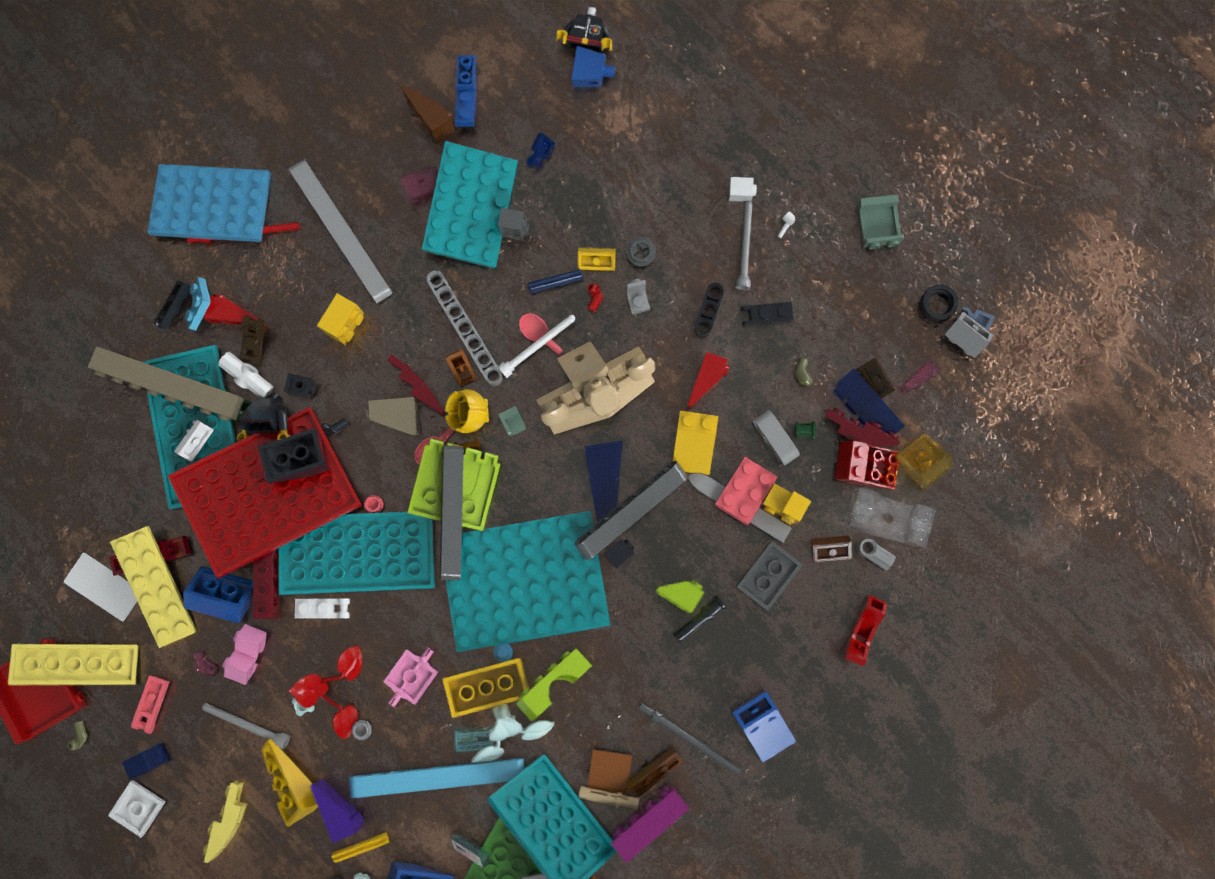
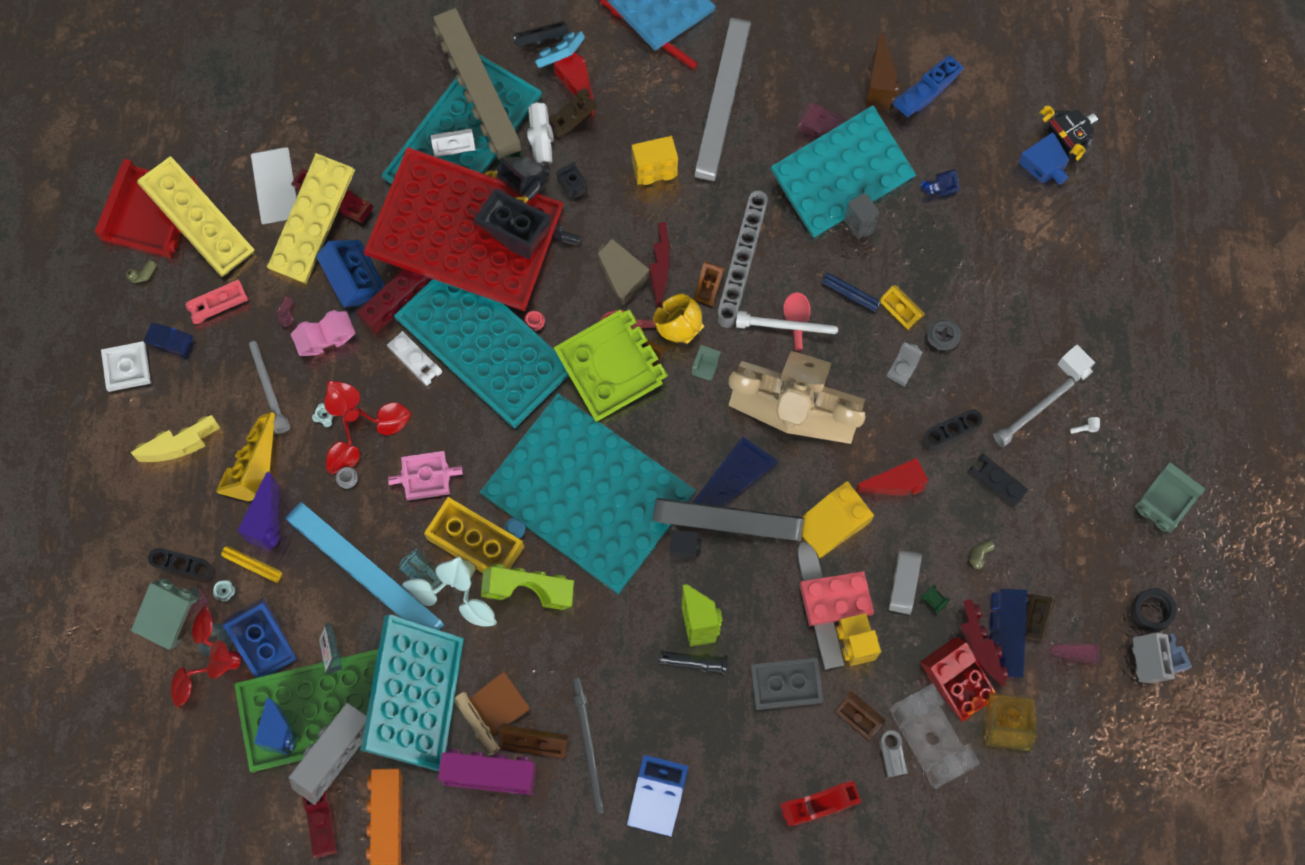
camera: 40 degrees right, 10 degrees down
dark grey beam [440,445,464,580] -> none
red arm [587,283,603,312] -> none

